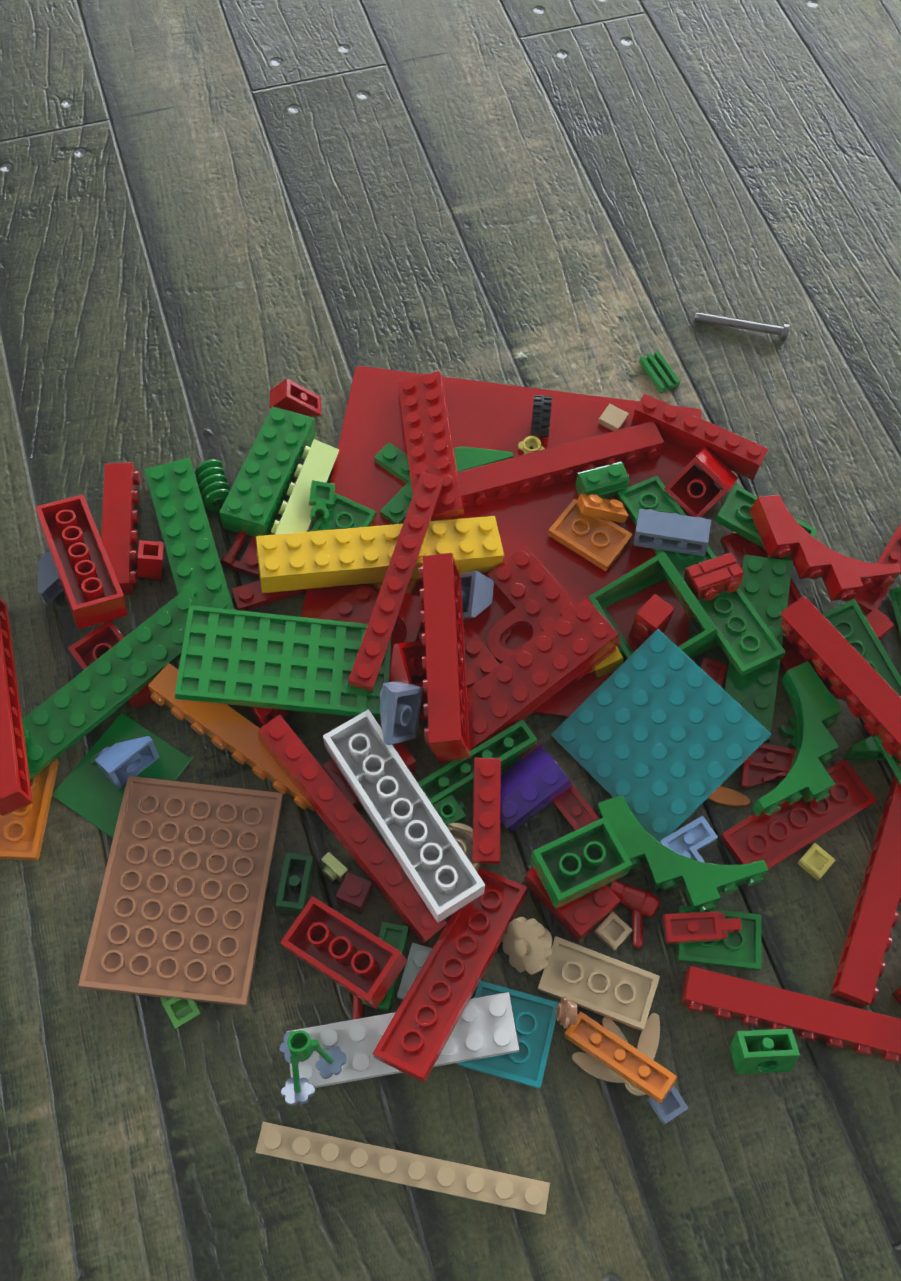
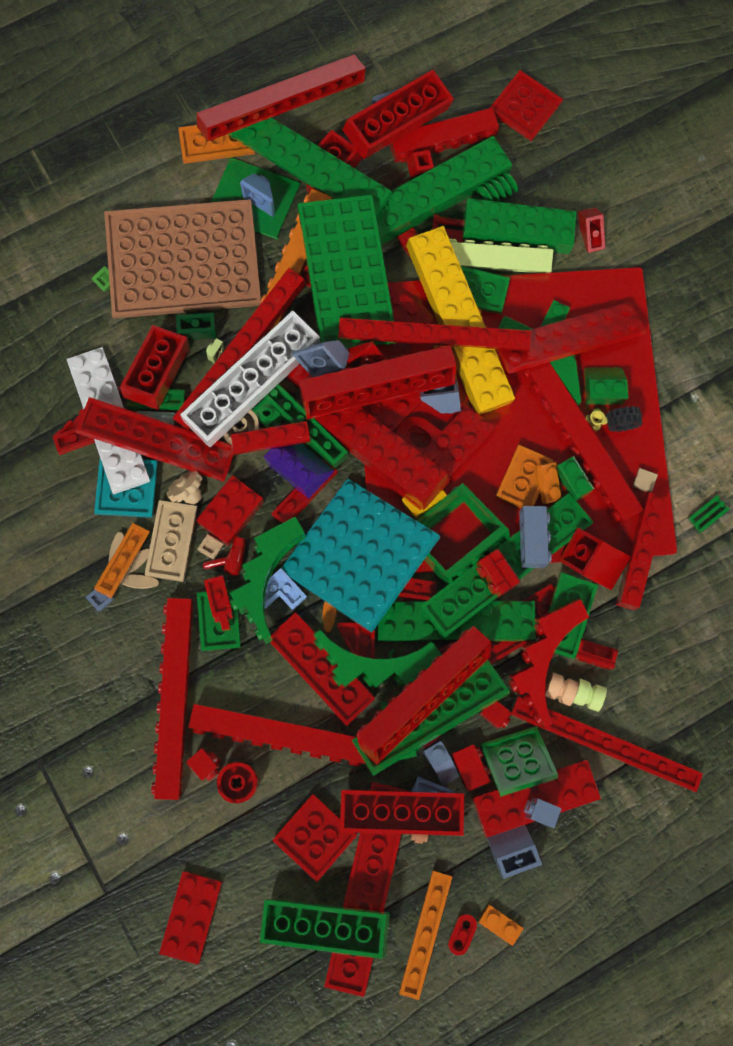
camera: 75 degrees right, 15 degrees up
tan plate [256,1122,550,1215] -> none
plant [280,1030,347,1106] -> none
green plate [308,480,335,523] -> none
dark red brick [336,872,373,915] -> none
green brick [530,816,632,909] -> none
nougat plate [556,997,577,1029] -> none
red brick [629,594,675,646] -> none
green brick [729,1029,800,1075] -> none
light yellow tile [797,843,836,881] -> none
none -> red wing [52,409,95,455]
none -> red plate [490,70,563,142]
none -> light nougat wheel [545,672,579,706]
none -> yellowish green wheel [573,679,607,712]
none -> red hinge [575,639,618,670]
none -> green slope [584,368,628,405]

